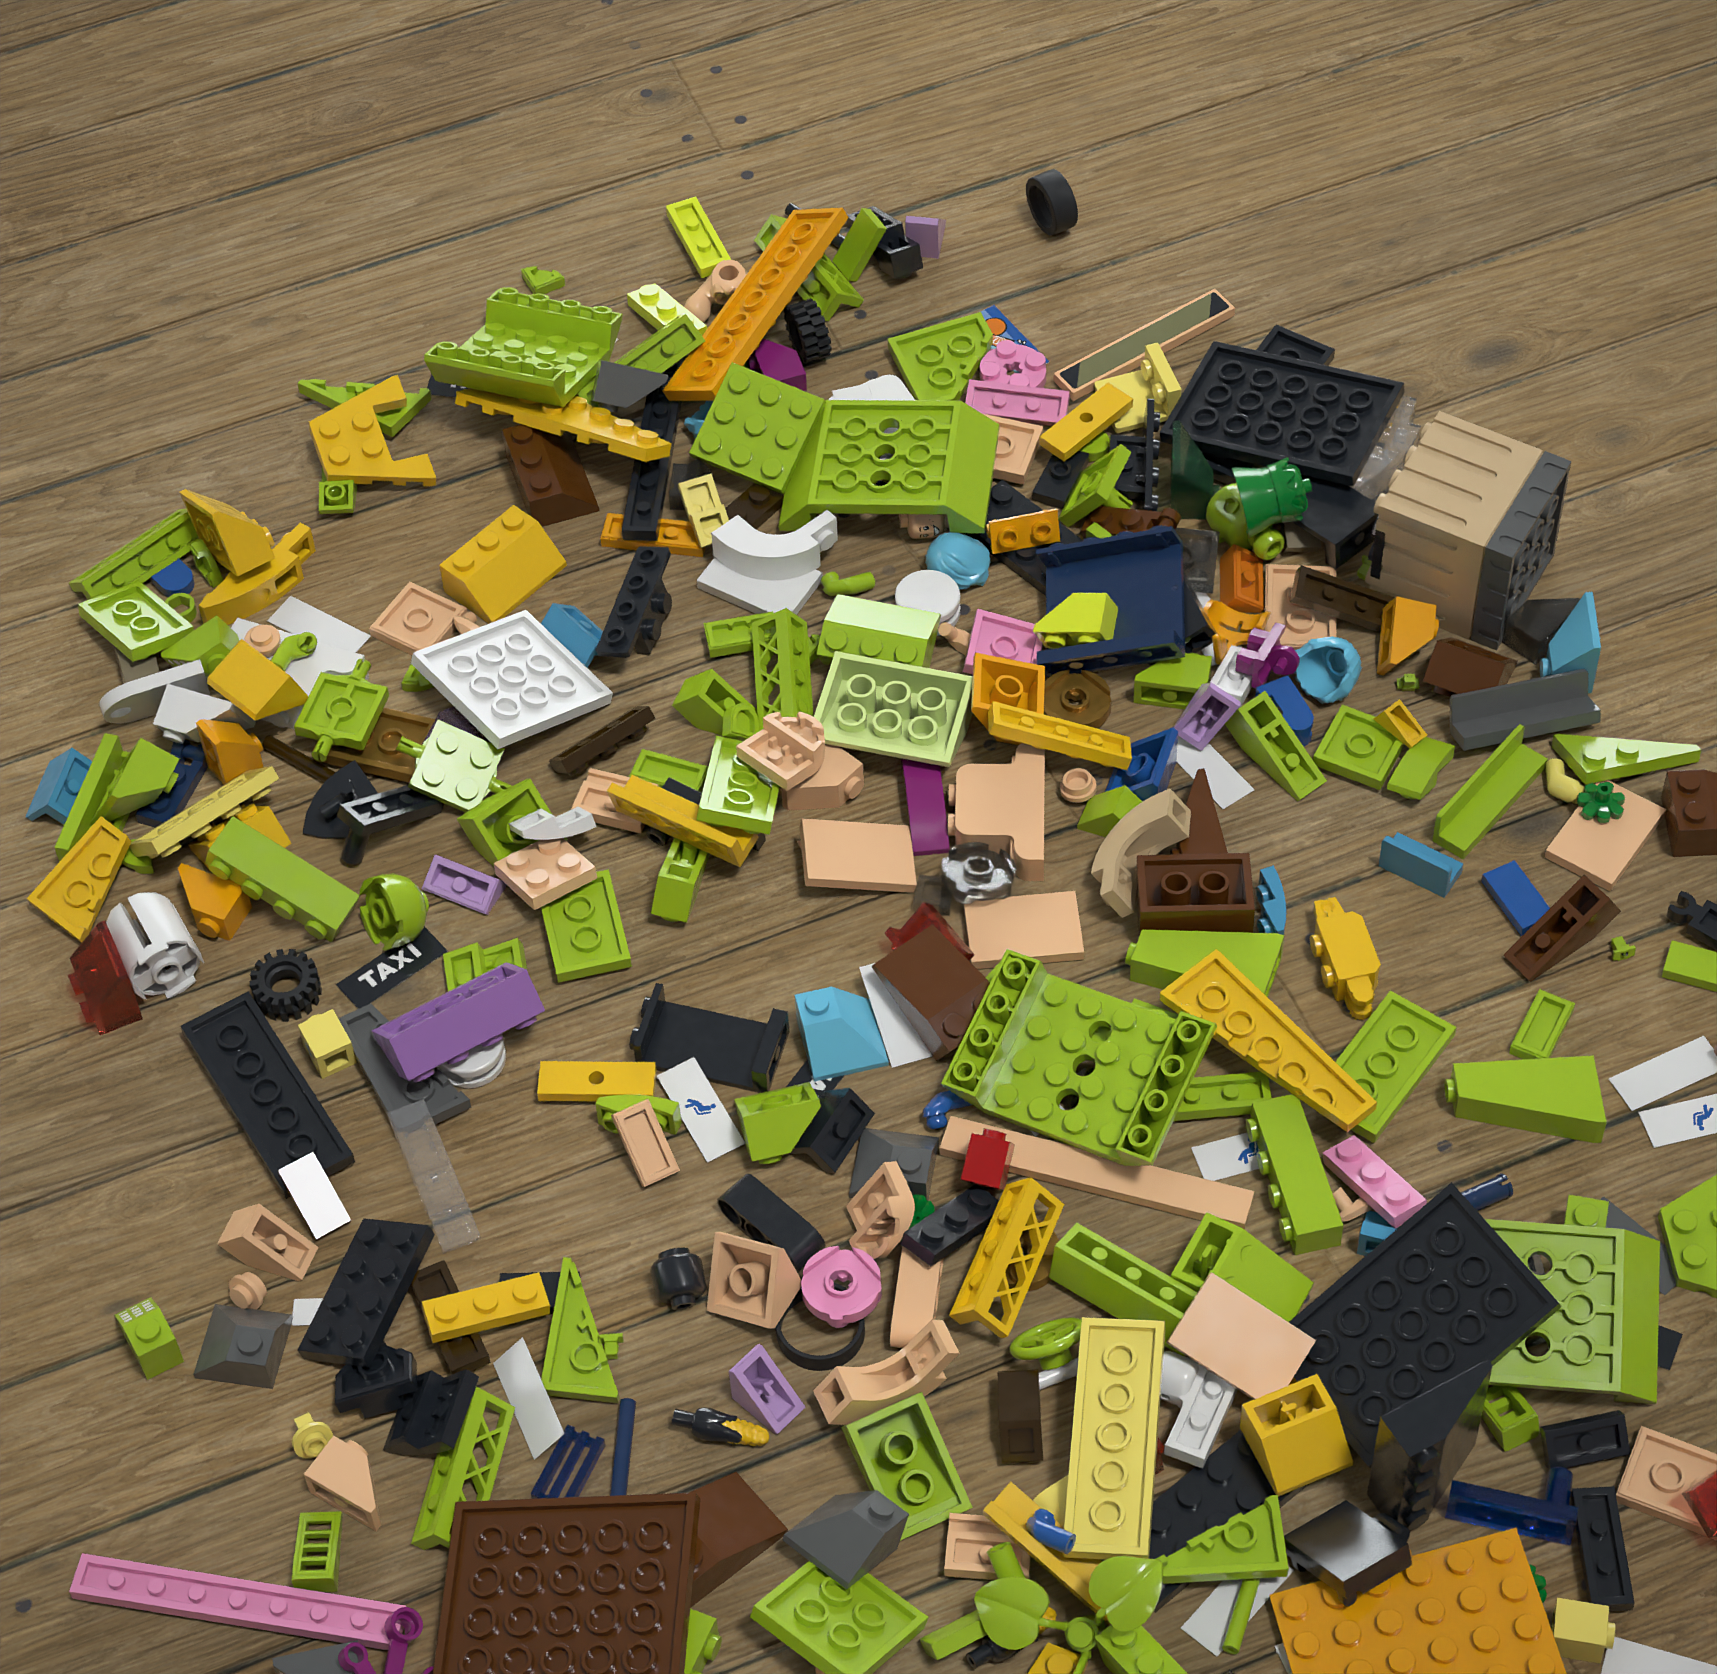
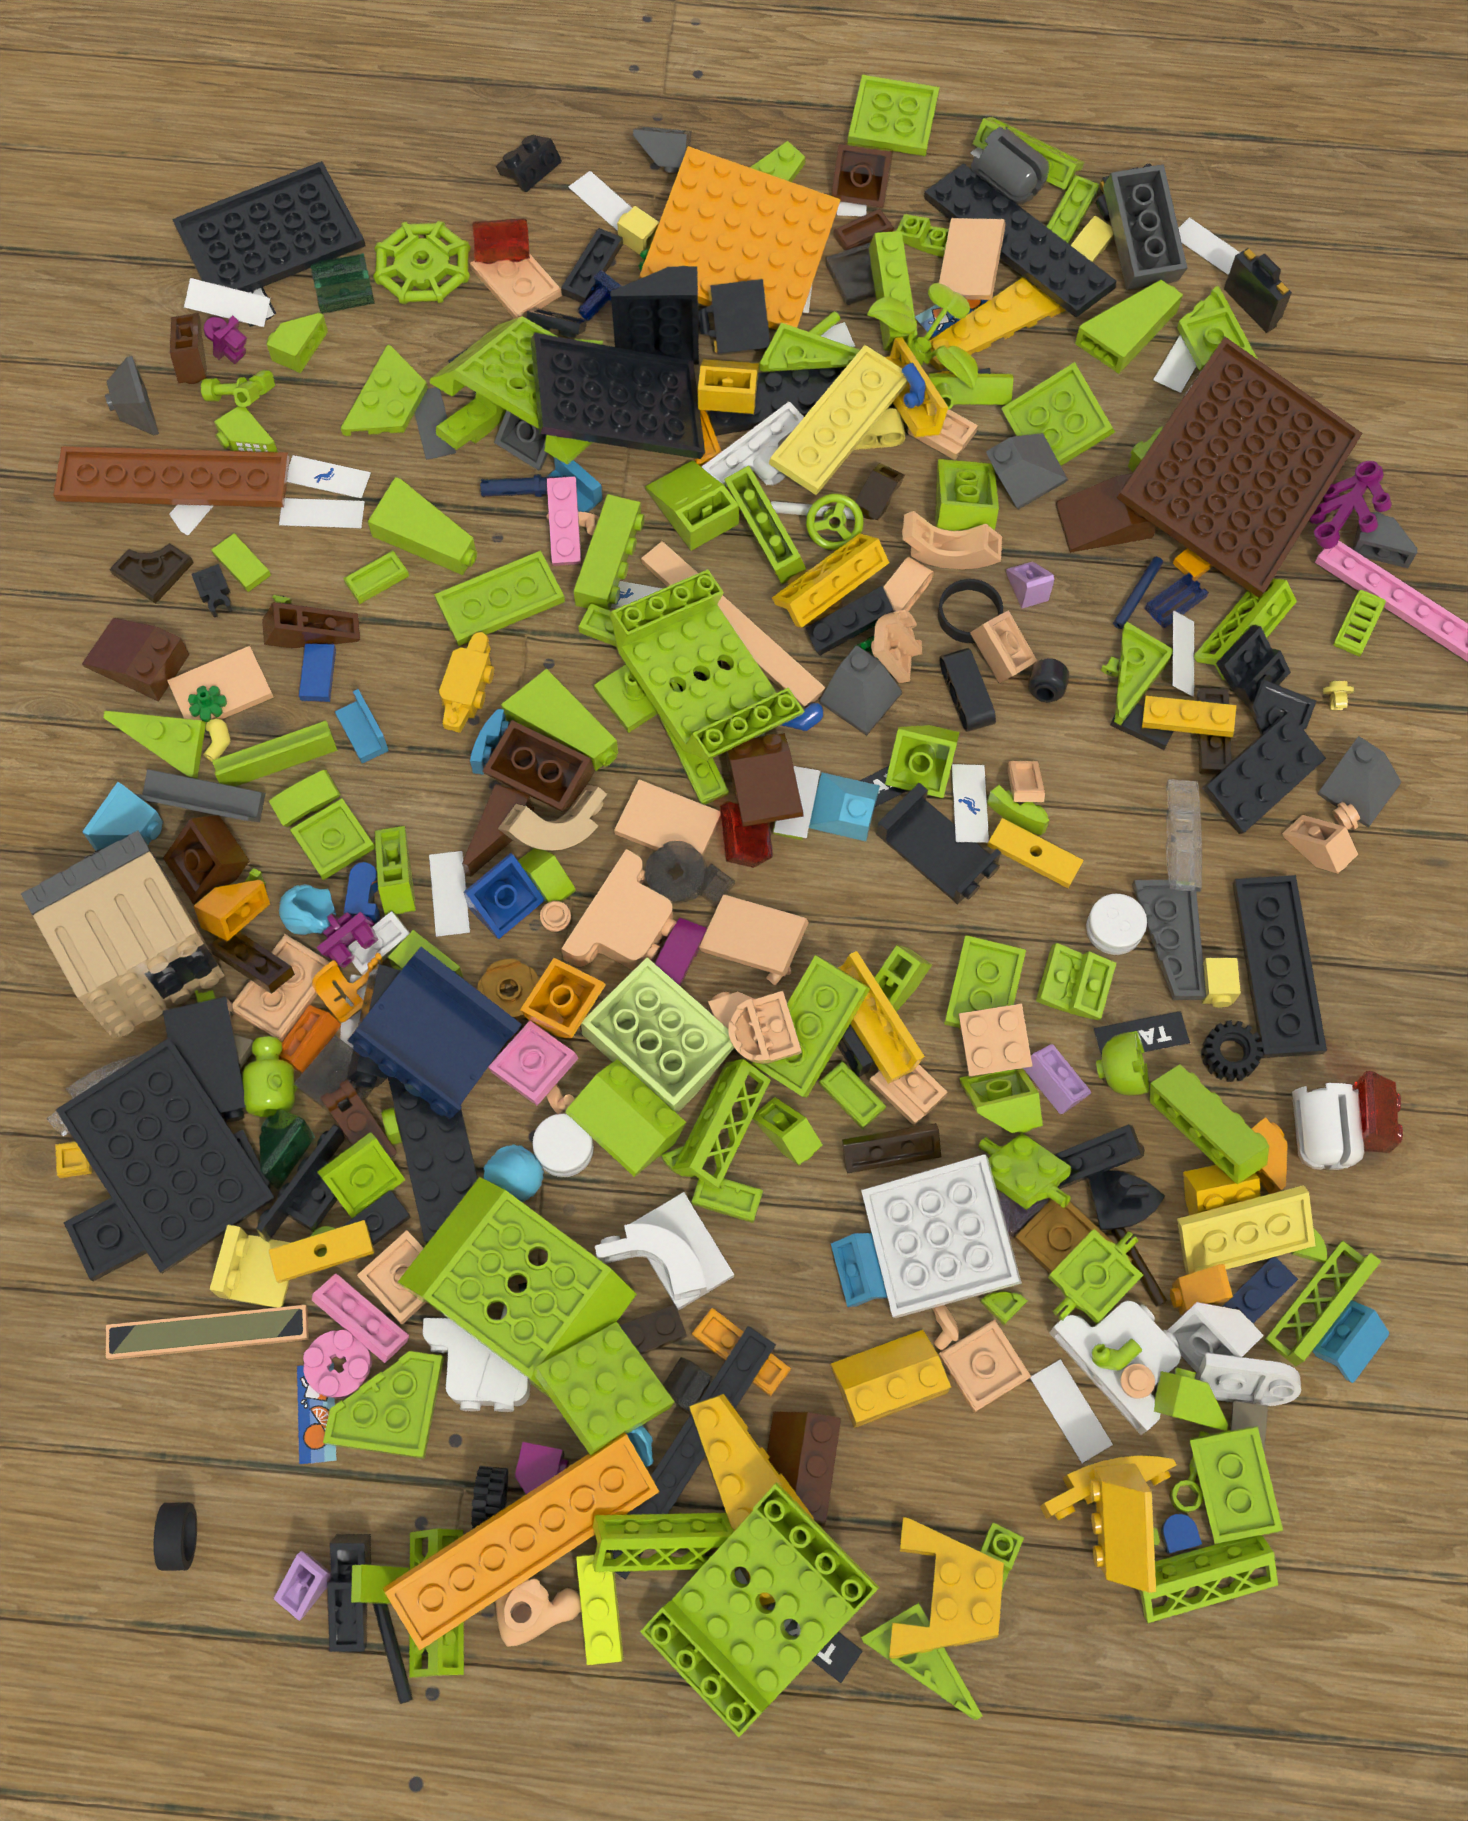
camera: 155 degrees left, 15 degrees up
yellow wing [26,816,131,945] -> none
lime slope [90,738,179,825] -> none
lime slope [114,1297,184,1380] -> none
yellow slope [207,639,309,720] -> none
tile [278,1152,351,1241] -> none
white sticker [292,1298,323,1326] -> none
light nougat slope [304,1435,381,1532] -> none
medium lavender slope [372,962,545,1082] -> none
white slope [509,806,596,840] -> none
lime tile [521,266,565,294] -> none
dark grey slope [591,360,668,413] -> none
black bracket [596,546,672,658] -> none
neon yellow plate [666,196,731,278] -> none
black piece [672,1407,770,1446] -> none
light yellow slope [677,474,729,548] -> none
lime tile [722,703,759,741] -> none
black panel [789,1088,875,1173] -> none
bright pink plate [801,1246,882,1328] -> none
lime arm [821,571,875,596] -> none
red brick [961,1128,1015,1190] -> none
light orange hinge [985,509,1060,554] -> none
yellow plate [988,701,1132,770] -> none
neon yellow slope [1033,593,1118,649] -> none
yellow wing [1160,949,1377,1132] -> none
light nougat tile [1166,1272,1316,1400] -> none
lavender slope [1174,682,1241,751] -> none
green hat [1231,457,1312,538] -> none
yellow piece [1373,699,1427,748] -> none

